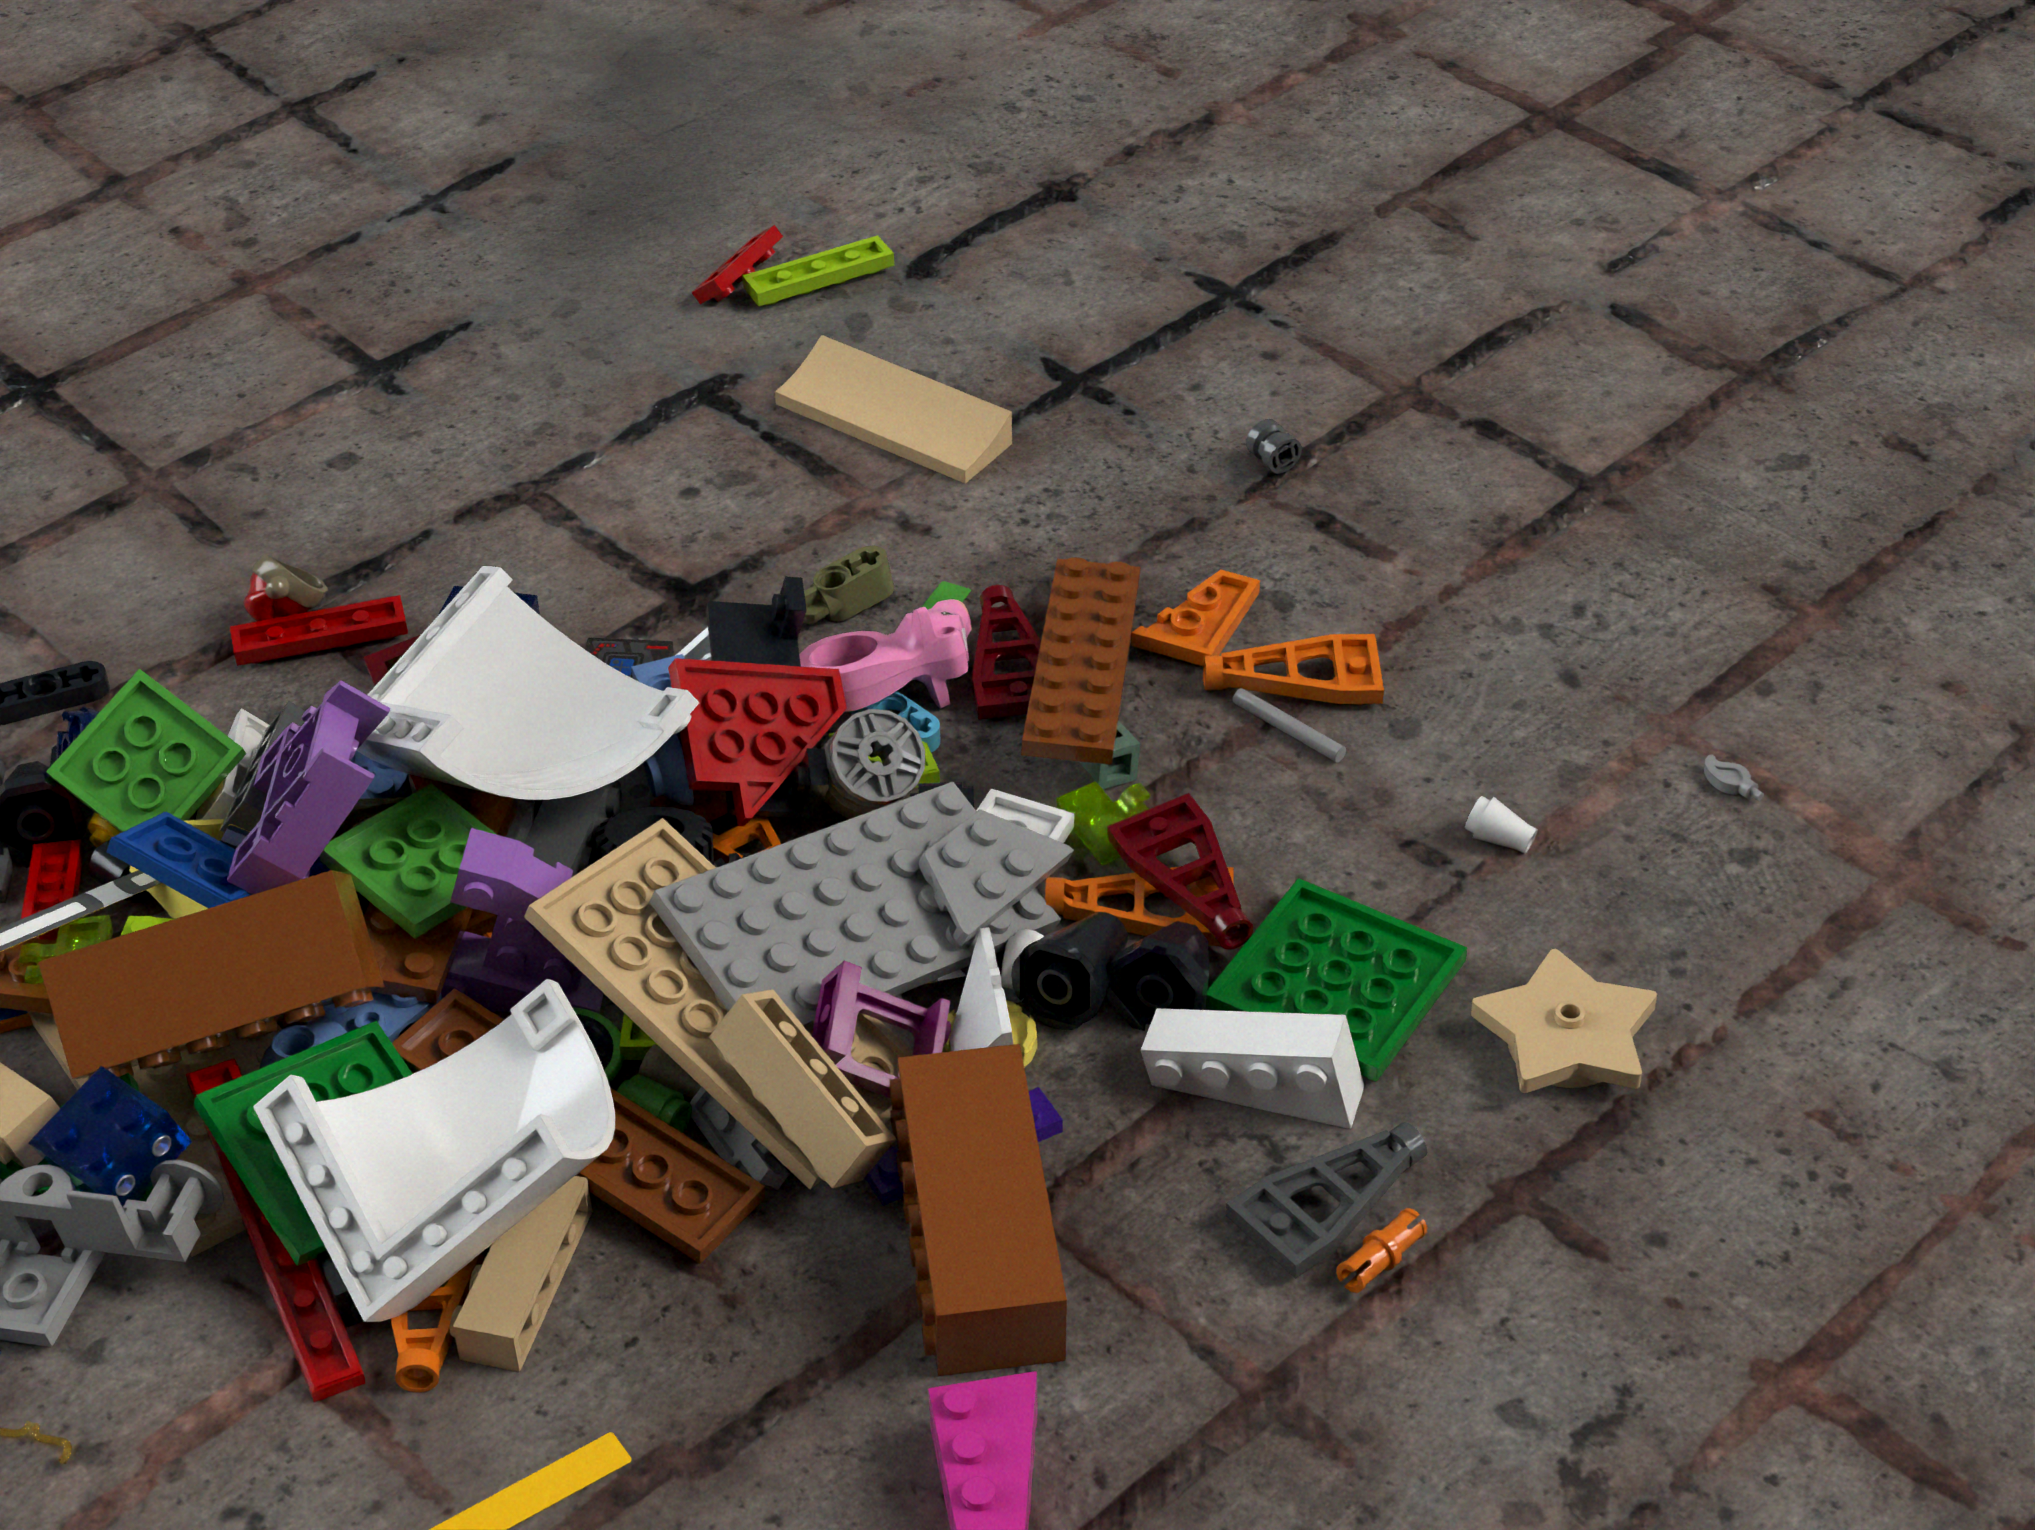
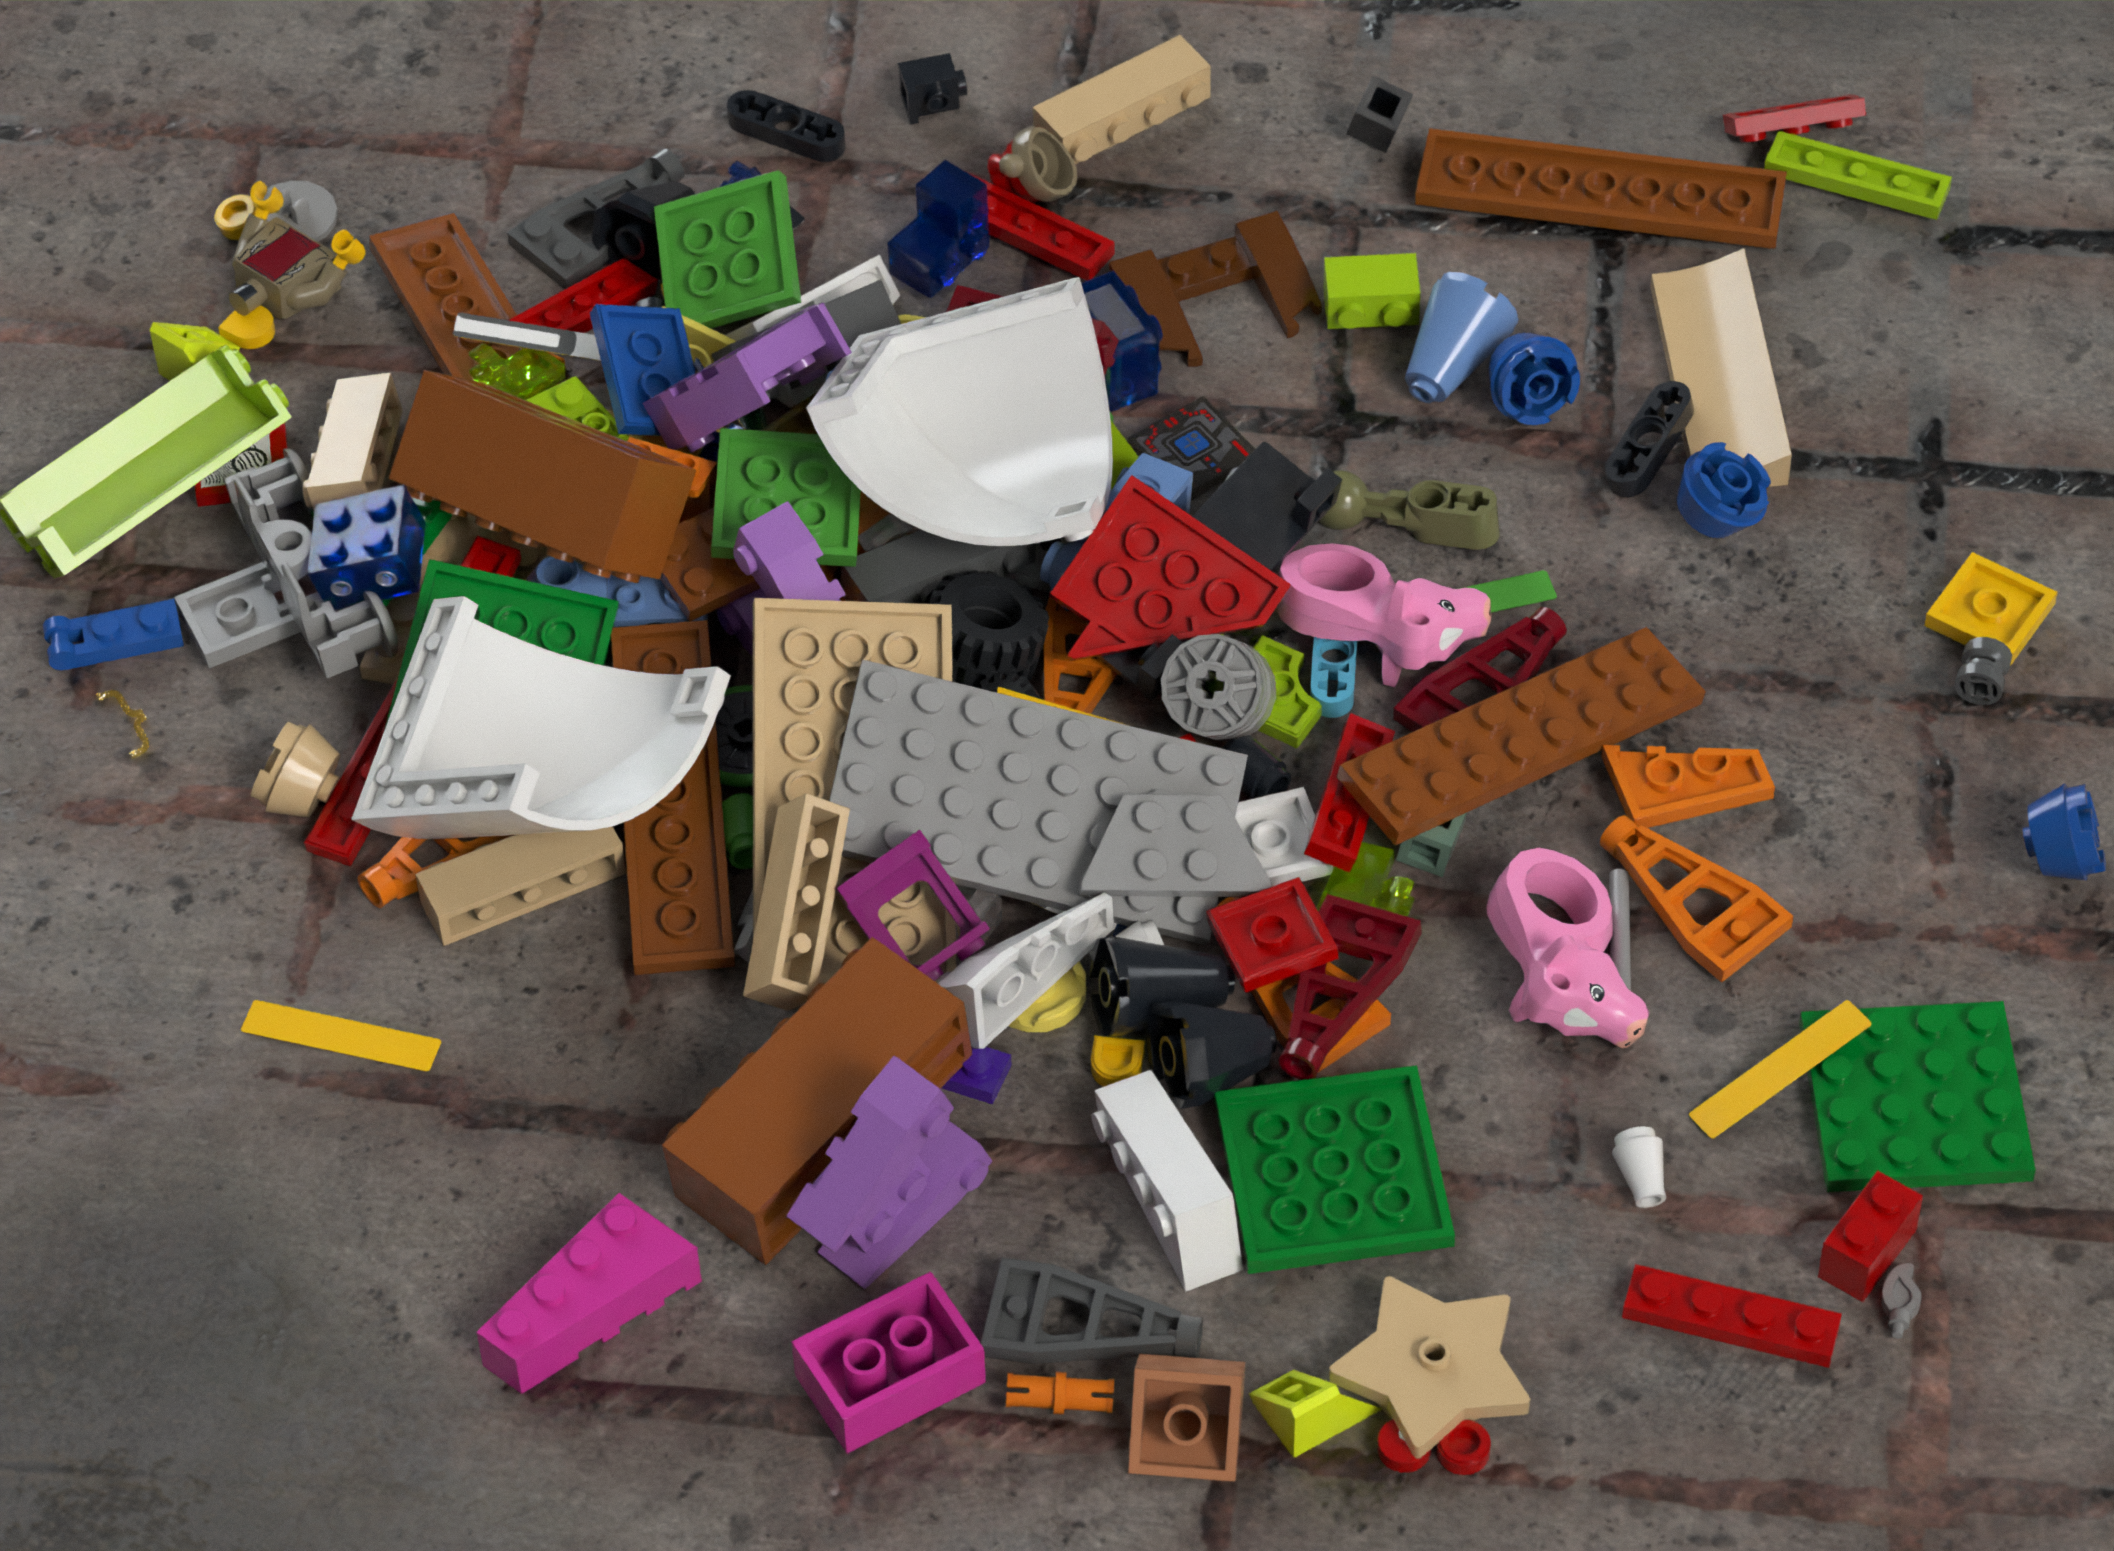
camera: 50 degrees right, 10 degrees up
none -> tan cone [251,721,340,817]
none -> medium lavender wedge [787,1055,992,1289]
none -> dark pink brick [791,1271,986,1453]
none -> clear blue brick [887,159,990,299]
none -> black brick [898,53,968,125]
none -> tan brick [1033,35,1211,164]
none -> yellow tile [1091,1035,1145,1087]
none -> reddish brown wedge [1109,211,1322,367]
none -> nougat slope [1128,1354,1246,1482]
none -> red tile [1206,877,1339,993]
none -> neon yellow slope [1249,1369,1382,1458]
none -> red plate [1304,713,1395,873]
none -> lime brick [1323,253,1421,329]
none -> black brick [1346,76,1413,153]
none -> red tile [1378,1419,1431,1473]
none -> medium blue cone [1405,272,1519,403]
none -> dark orange plate [1415,128,1787,249]
none -> red tile [1436,1419,1491,1475]
none -> bright pink animal [1486,848,1650,1048]
none -> blue cone [1489,333,1580,425]
none -> black beam [1605,381,1694,497]
none -> red plate [1622,1264,1842,1368]
none -> blue cone [1677,442,1771,538]
none -> yellow sticker [1689,1000,1872,1139]
none -> green plate [1799,1001,2036,1192]
none -> red brick [1818,1170,1923,1302]
none -> yellow plate [1924,552,2058,666]
none -> blue cone [2023,783,2106,881]

